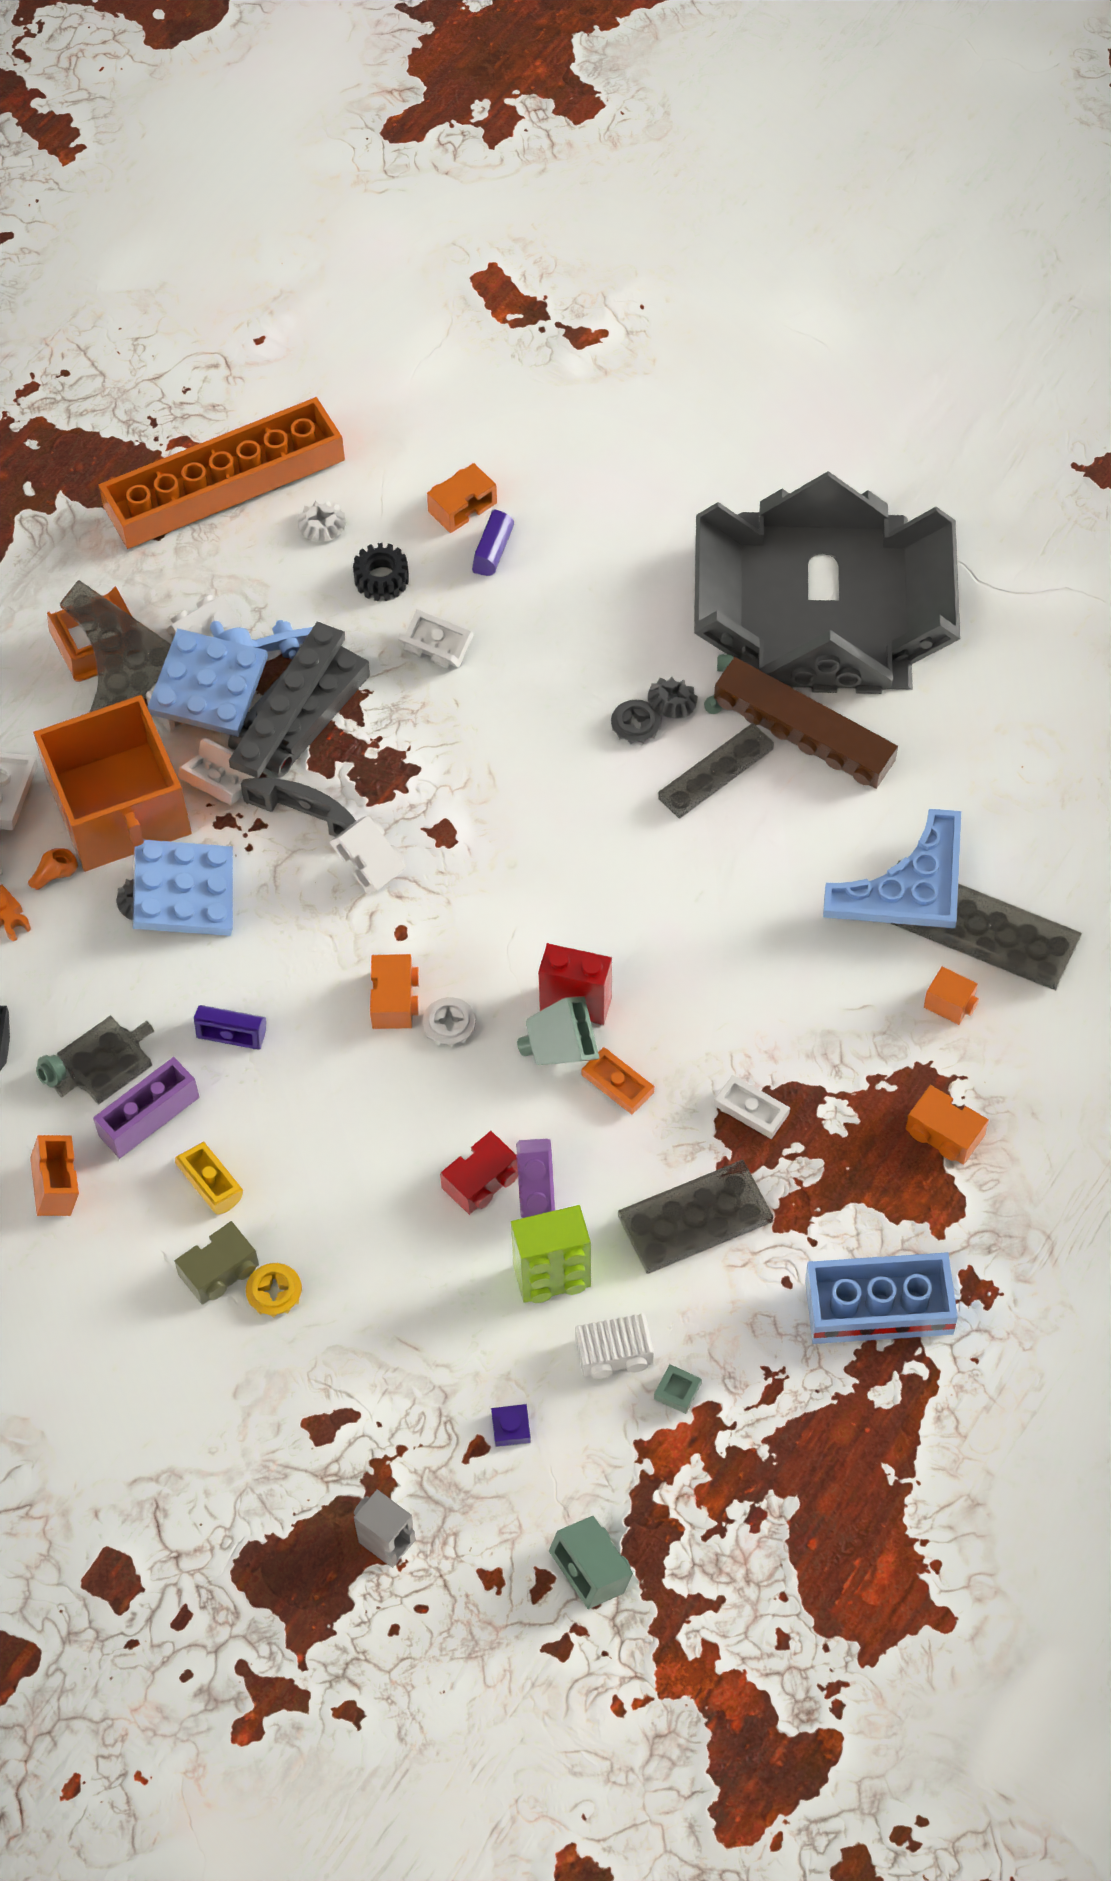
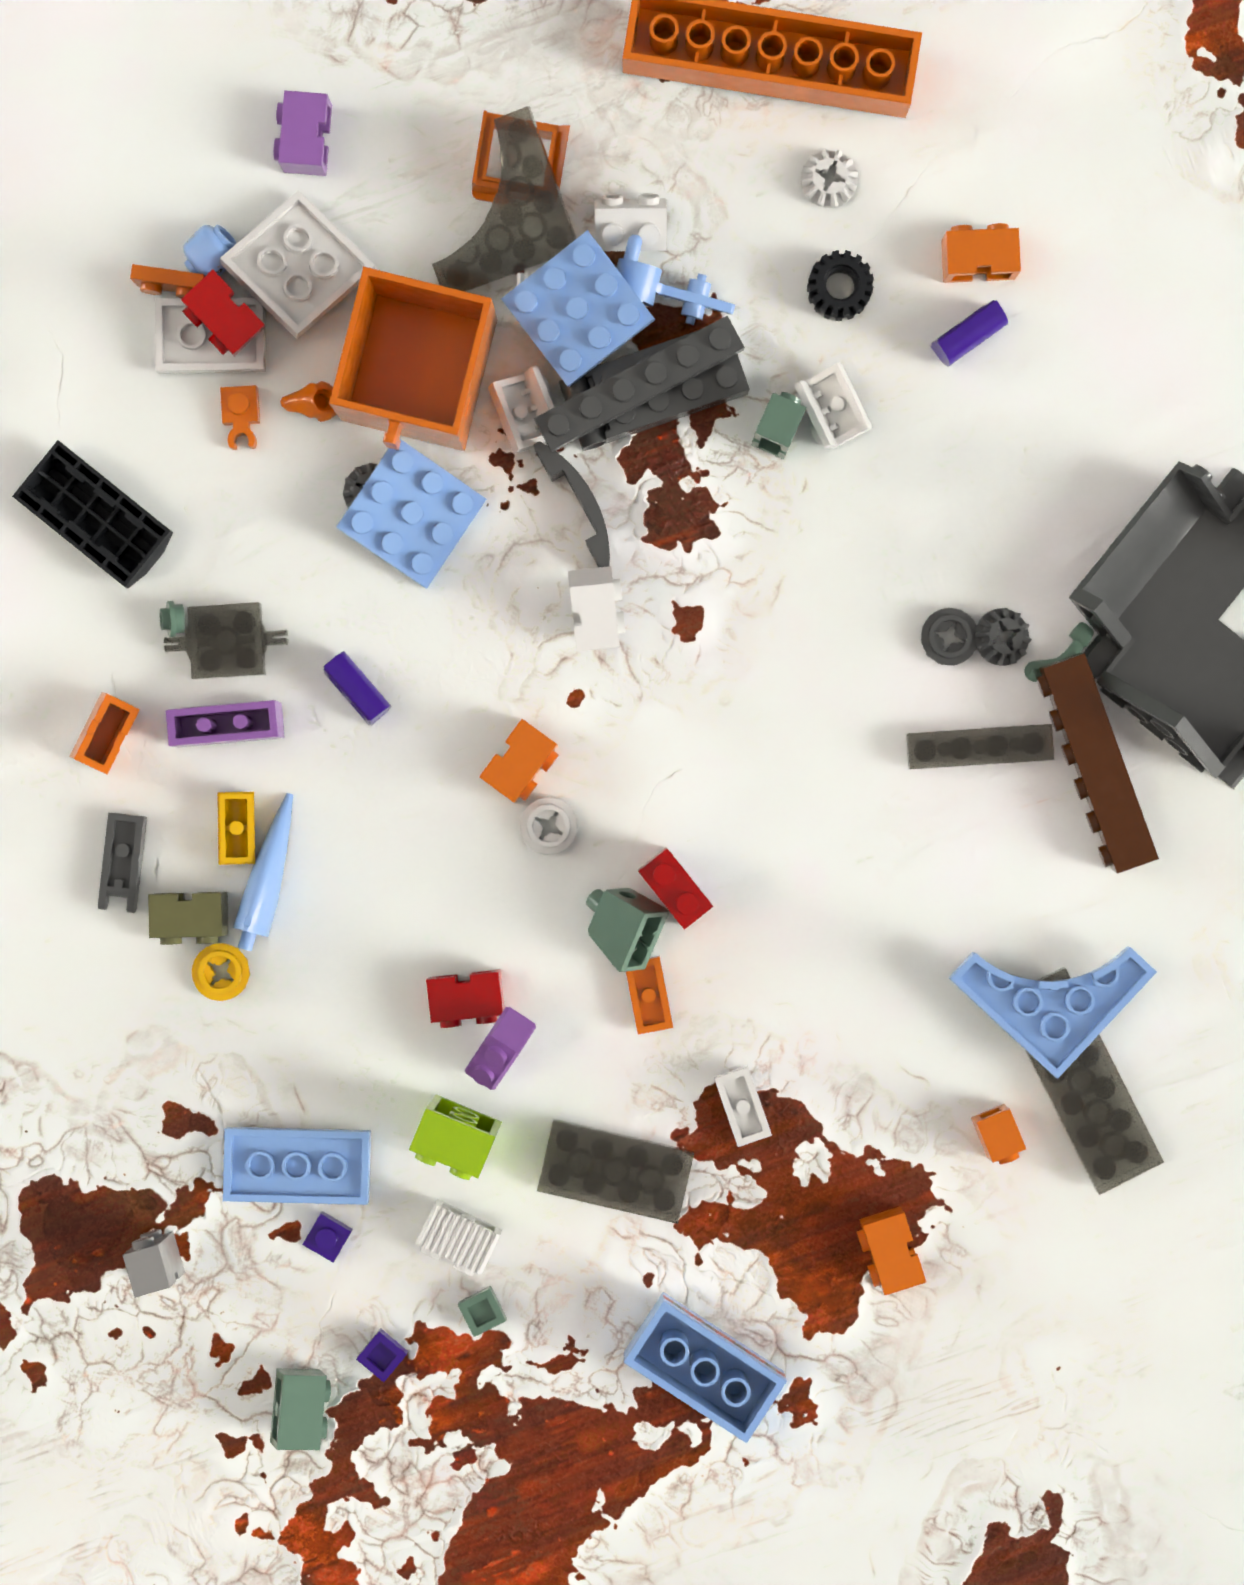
camera: 35 degrees right, 30 degrees up
none -> dark grey hinge [98,813,147,913]
none -> light blue plate [223,1127,371,1205]
none -> light blue piece [233,793,293,951]
none -> dark purple plate [356,1328,408,1382]
none -> sand green brick [751,392,807,460]

